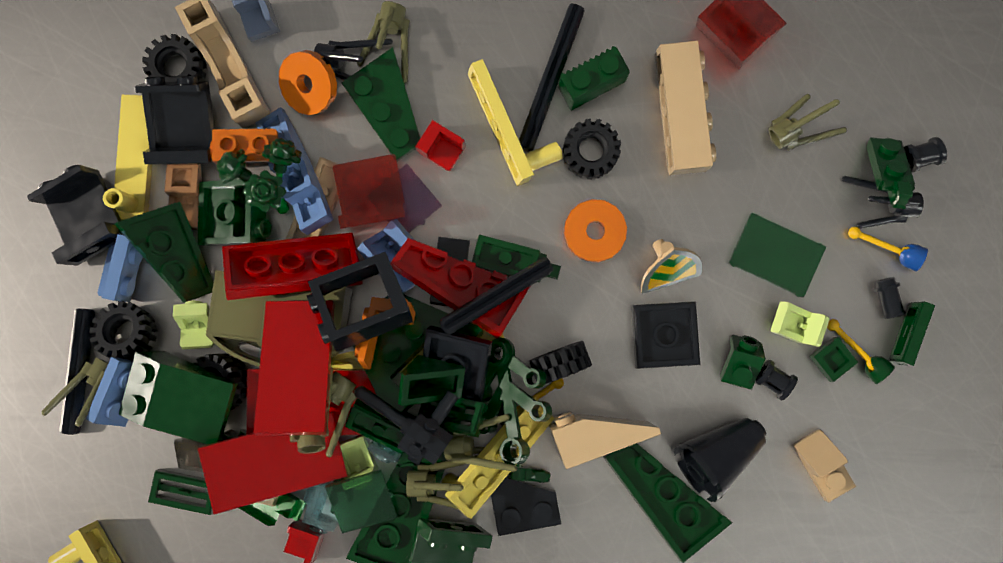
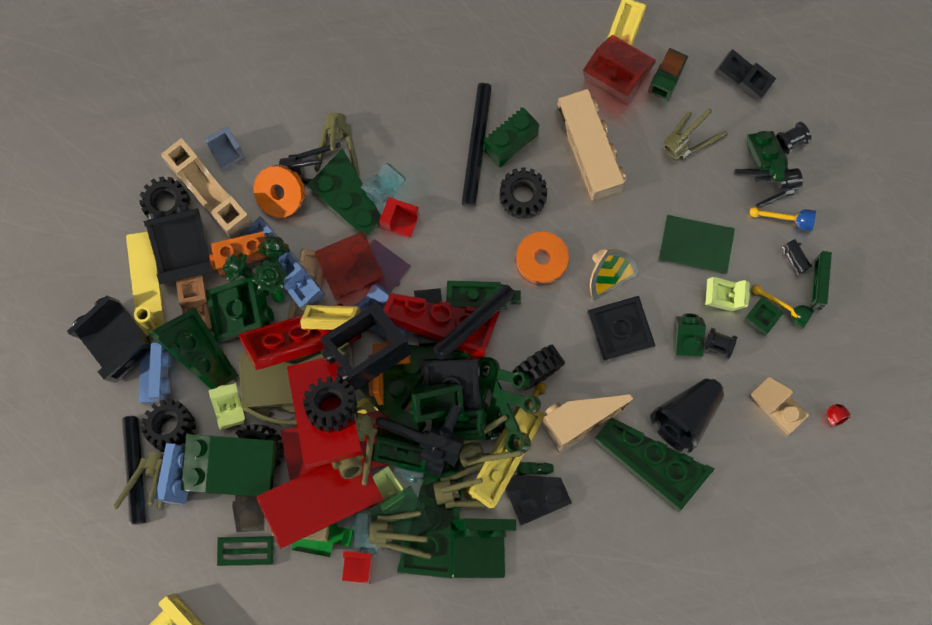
camera: 10 degrees left, 10 degrees down
light yellow piece [468,59,563,186] -> none
none -> light yellow tile [300,305,361,330]
none -> black tyre [303,376,358,433]
none -> clear light blue bracket [361,163,406,205]
none -> olive plant [369,511,432,559]
none -> leg [648,48,689,102]
none -> black slope [715,49,776,99]
none -> red hinge [826,404,852,427]

